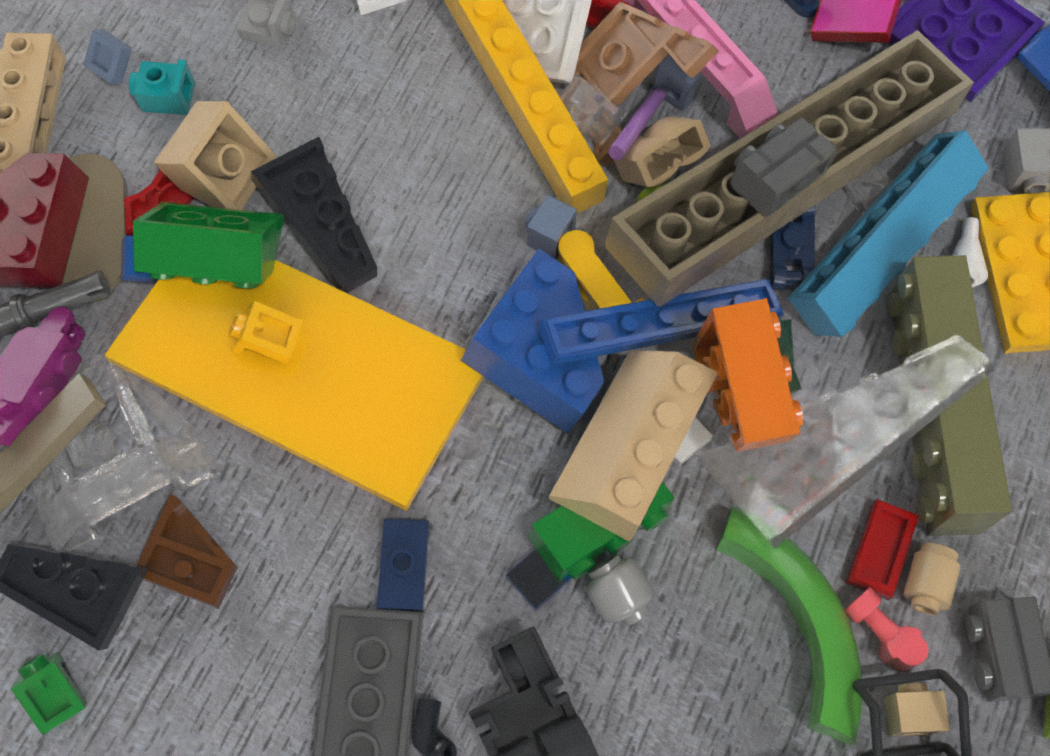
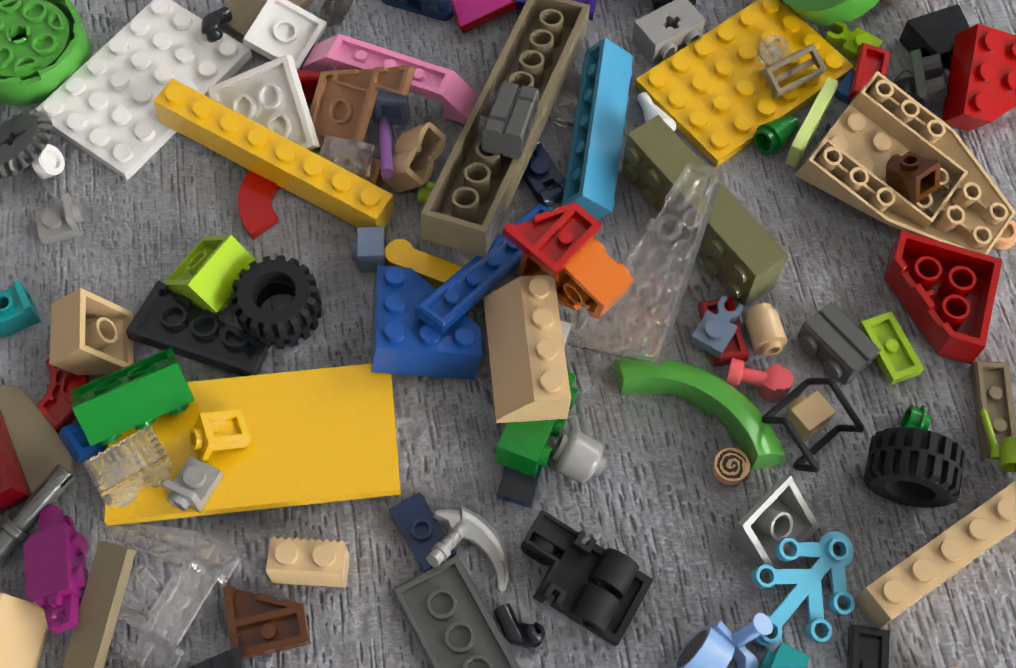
camera: 35 degrees left, 5 degrees down
none -> clear brick [83,426,177,509]
none -> light grey bracket [161,456,224,513]
none -> lime slope [163,235,259,313]
none -> black tyre [231,255,322,349]
none -> red tile [238,170,281,240]
none -> tan brick [266,536,350,588]
none -> light grey piece [426,506,509,593]
none -> red wing [502,202,602,278]
none -> sand blue plate [690,295,744,358]
none -> tile [712,448,750,486]

